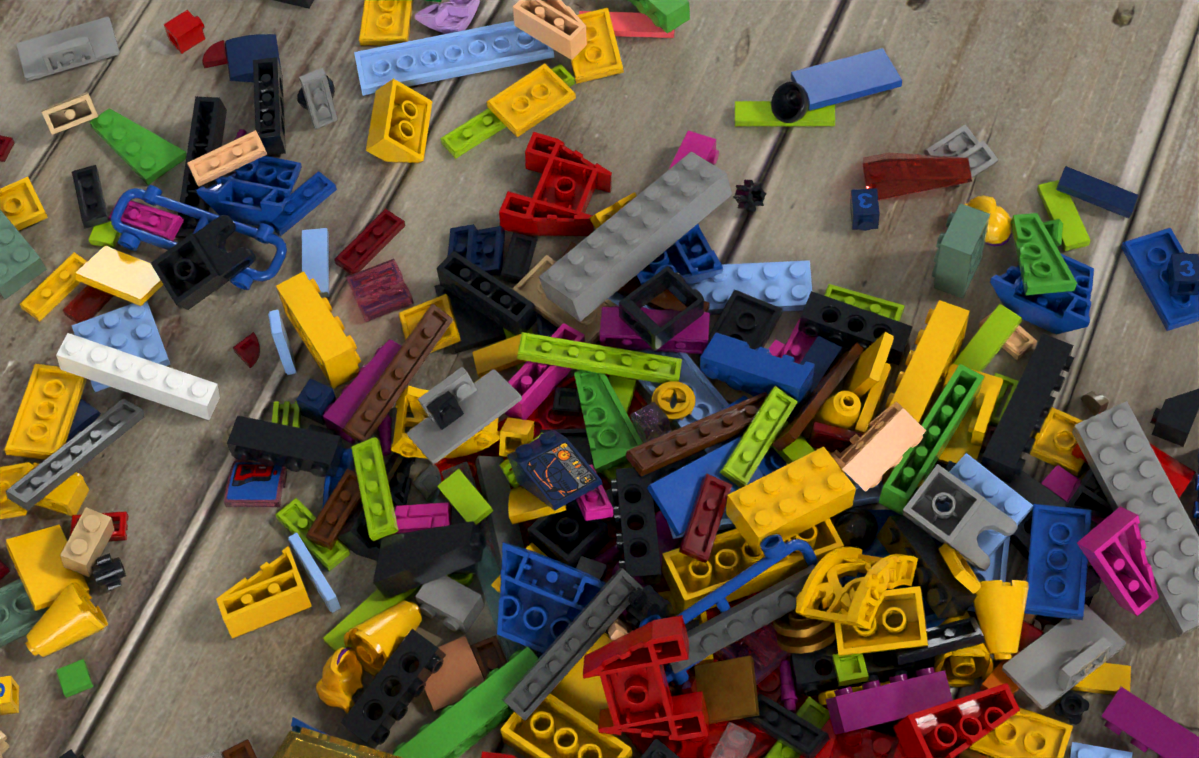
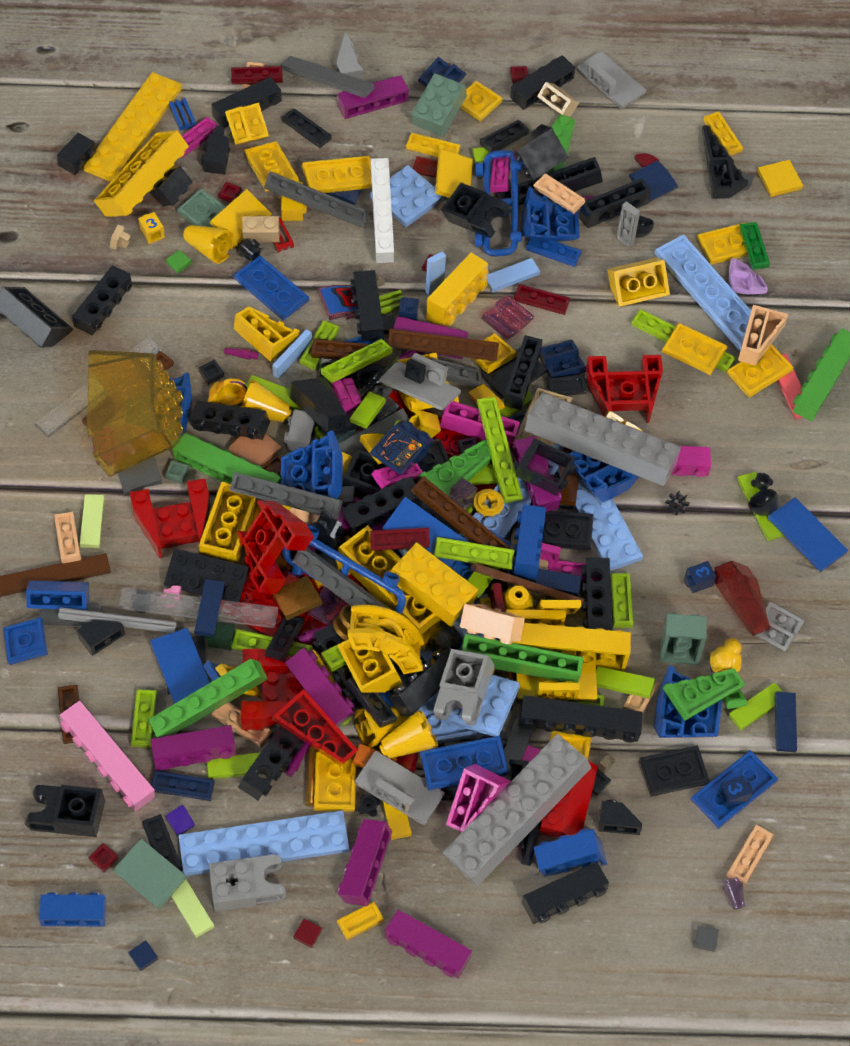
camera: 60 degrees right, 0 degrees up
red brick [163,10,205,54] -> none
yellow tile [938,543,981,594] -> none
none -> black plate [199,359,224,385]
none -> magenta animal [224,348,259,360]
none -> blue tile [234,255,309,321]
none -> black sticker [356,351,402,402]
none -> dark grey tile [430,358,482,388]
none -> black brick [510,55,576,110]
none -> black slope [512,124,569,180]
none -> black tile [639,745,710,797]
none -> black plate [751,473,773,491]

